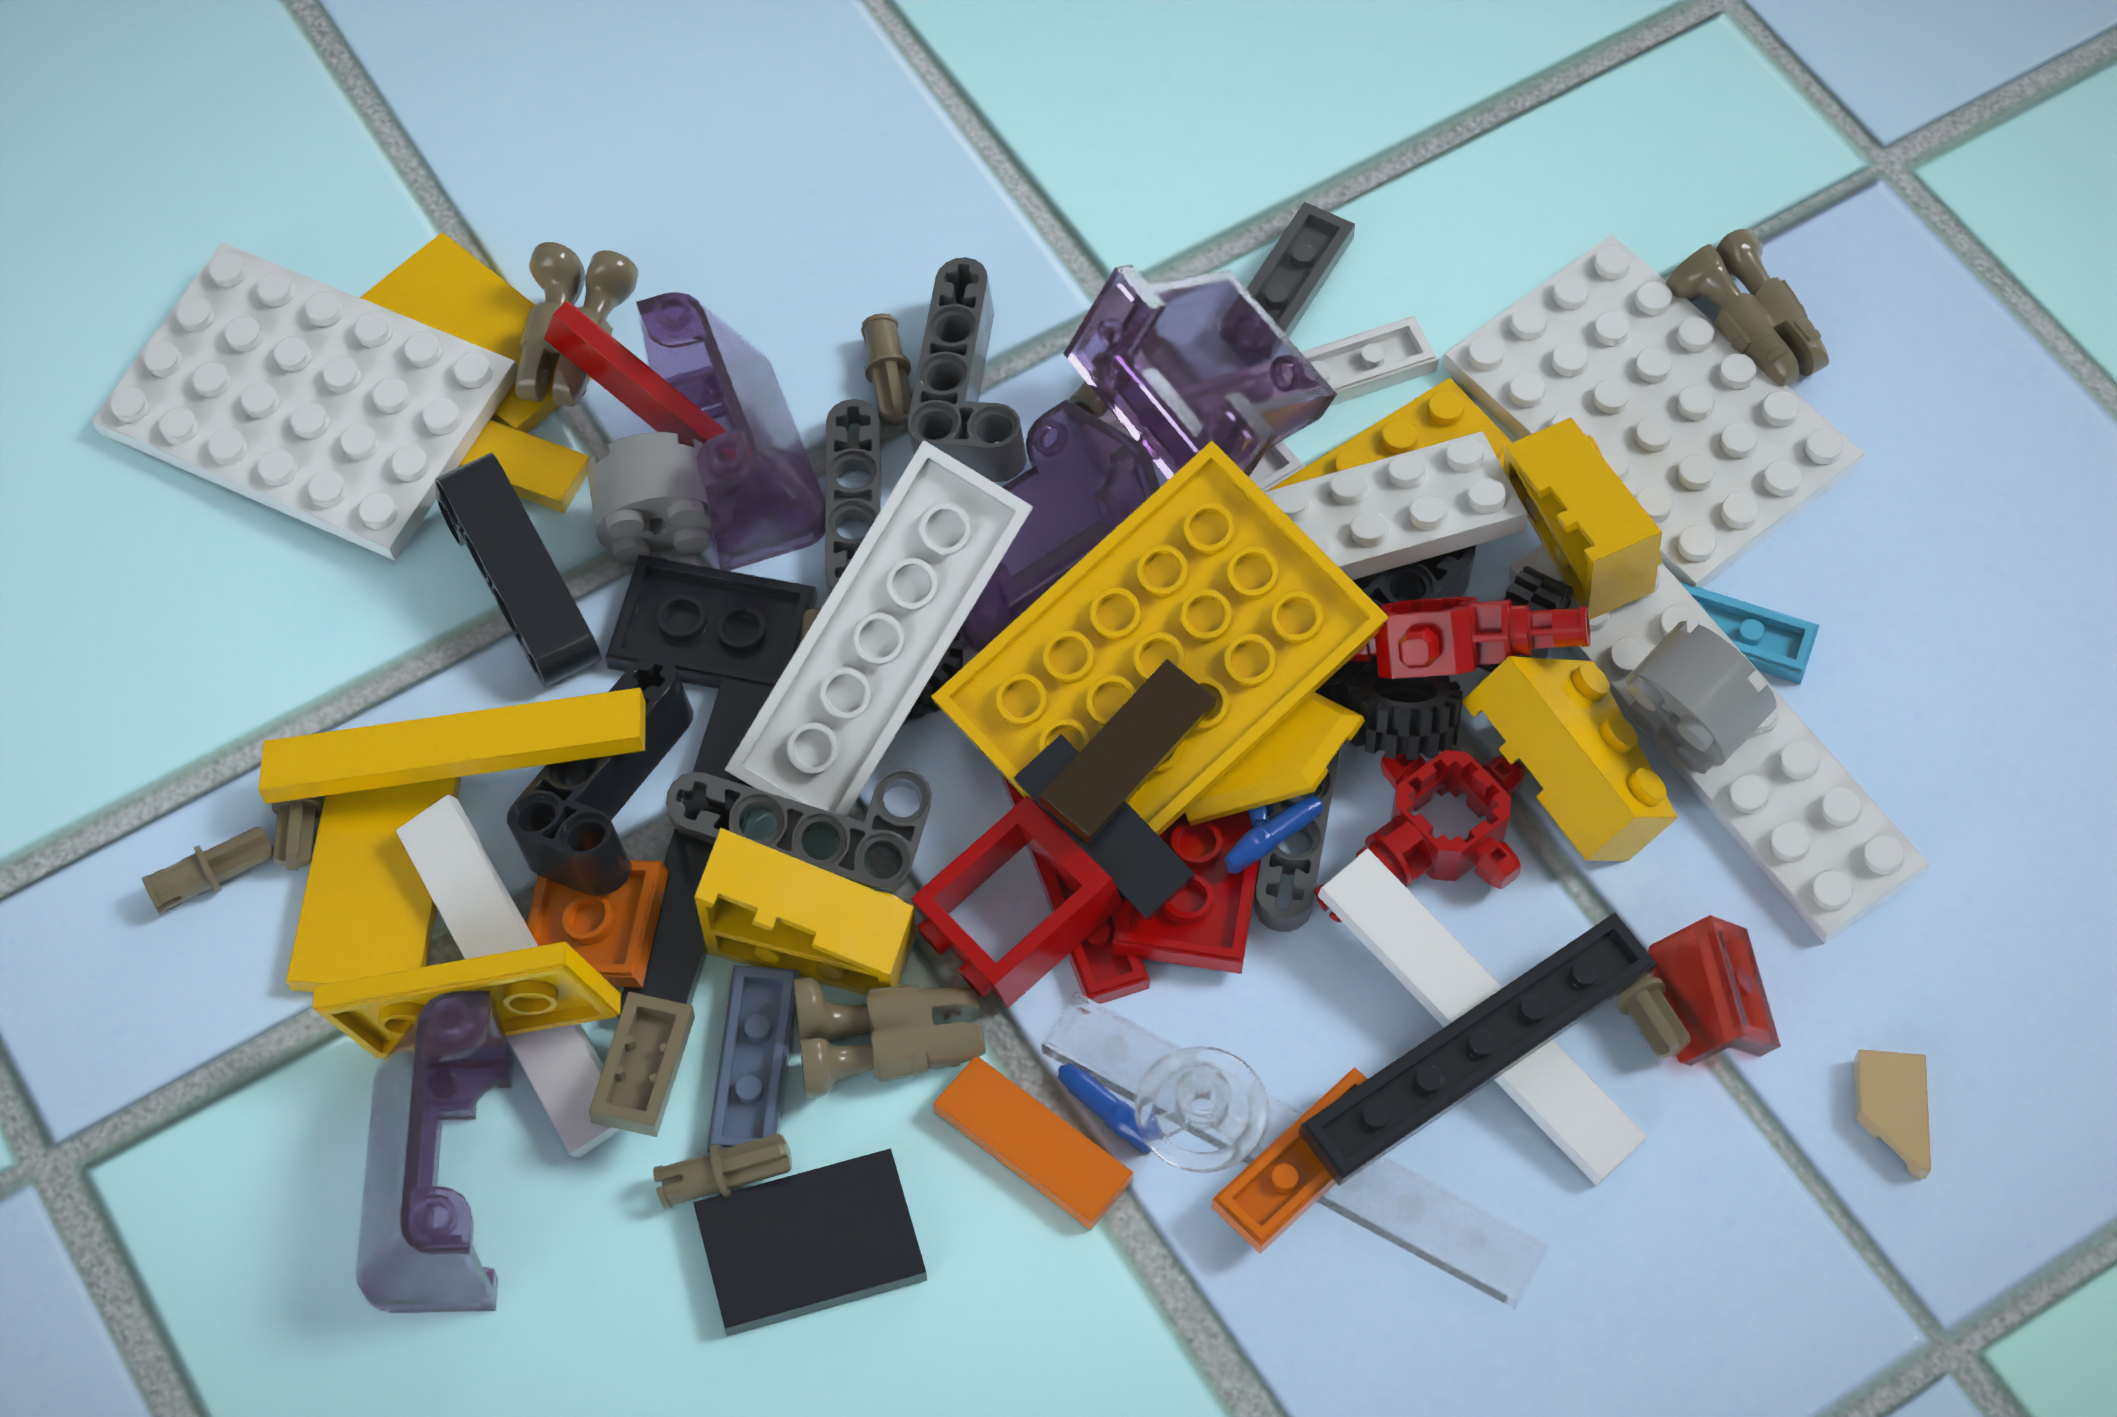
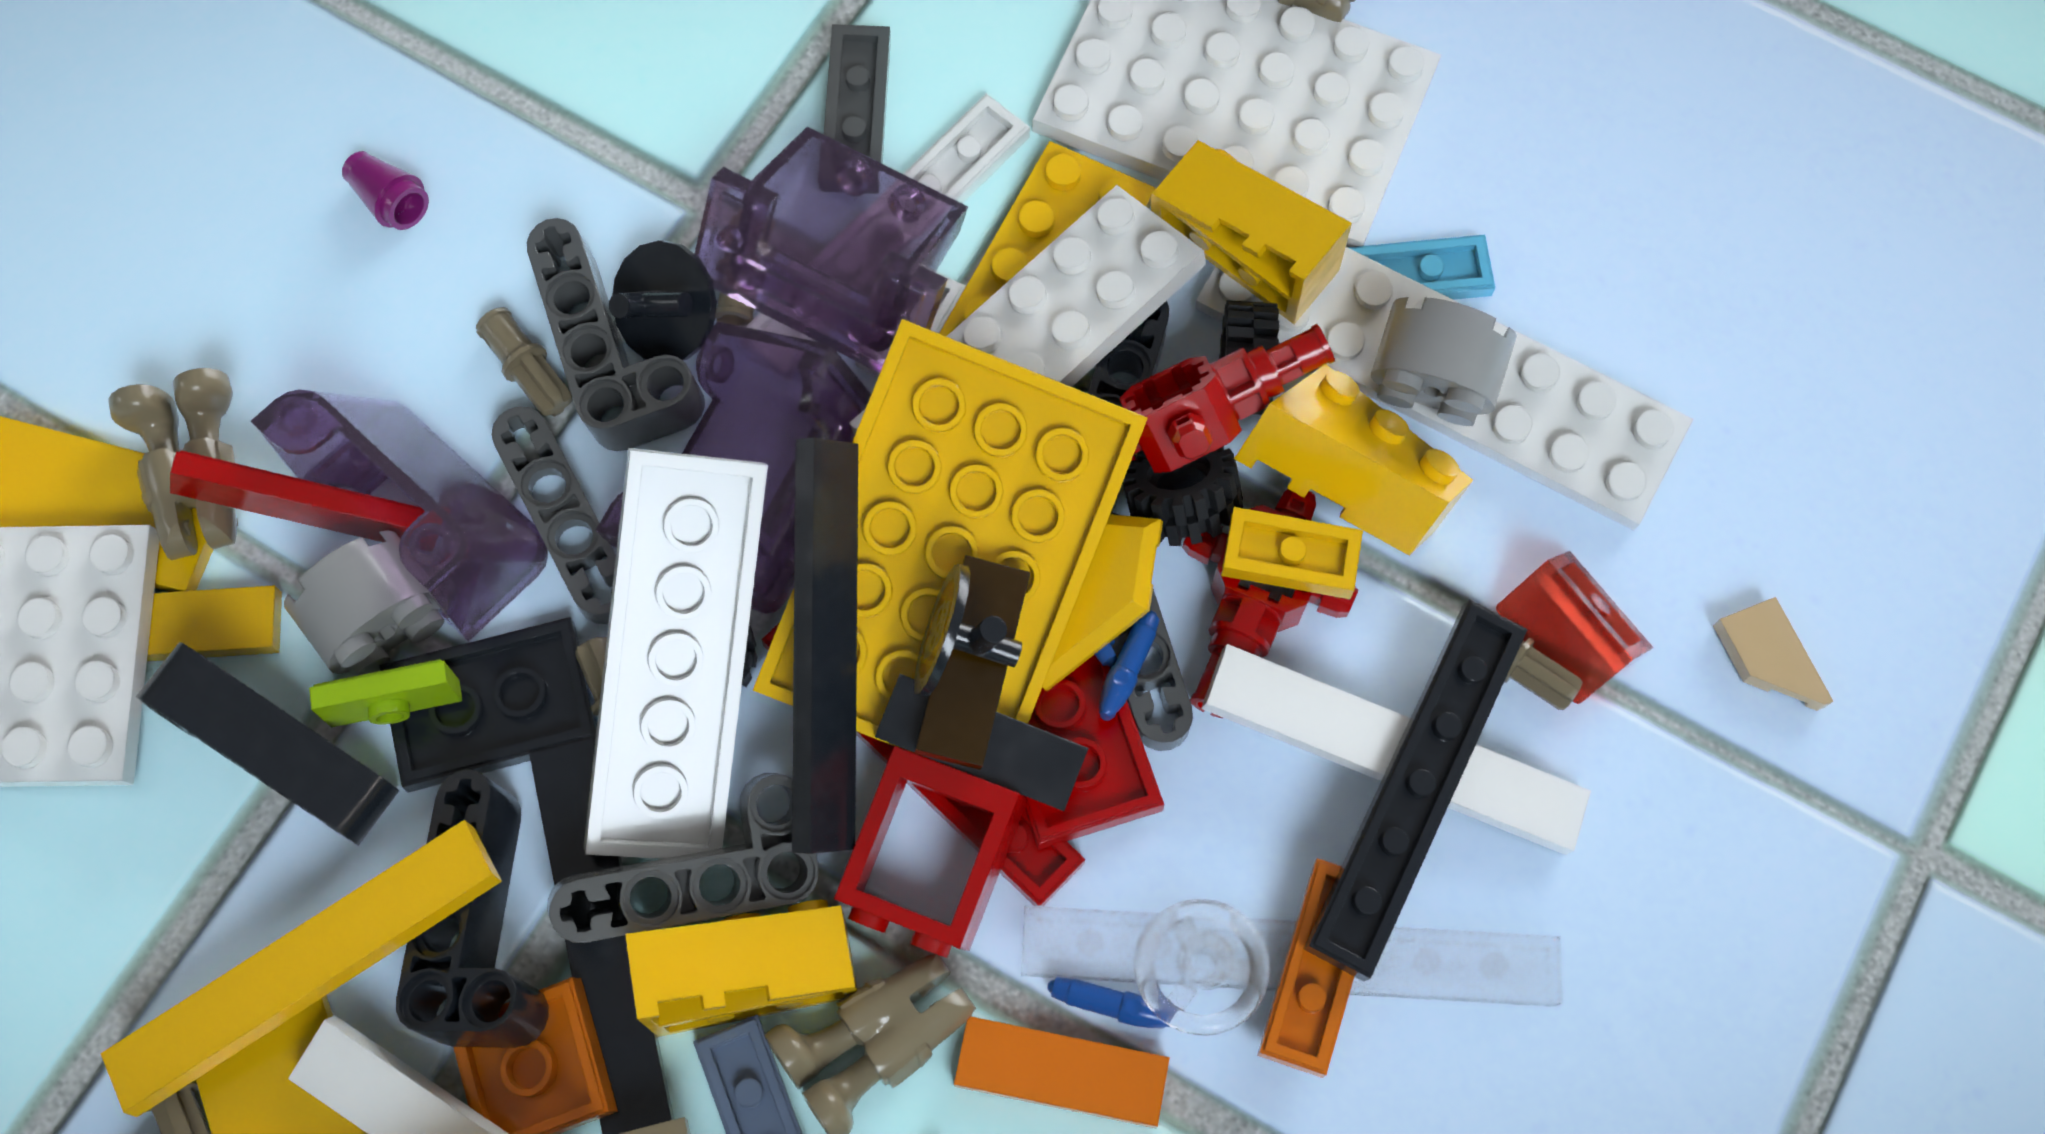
camera: 30 degrees left, 10 degrees up
none -> lime plate [309,659,462,728]
none -> magenta cone [342,151,429,230]
none -> black shield [609,240,717,361]
none -> black tile [792,437,858,854]
none -> black shield [914,564,1022,697]
none -> yellow plate [1221,507,1363,599]

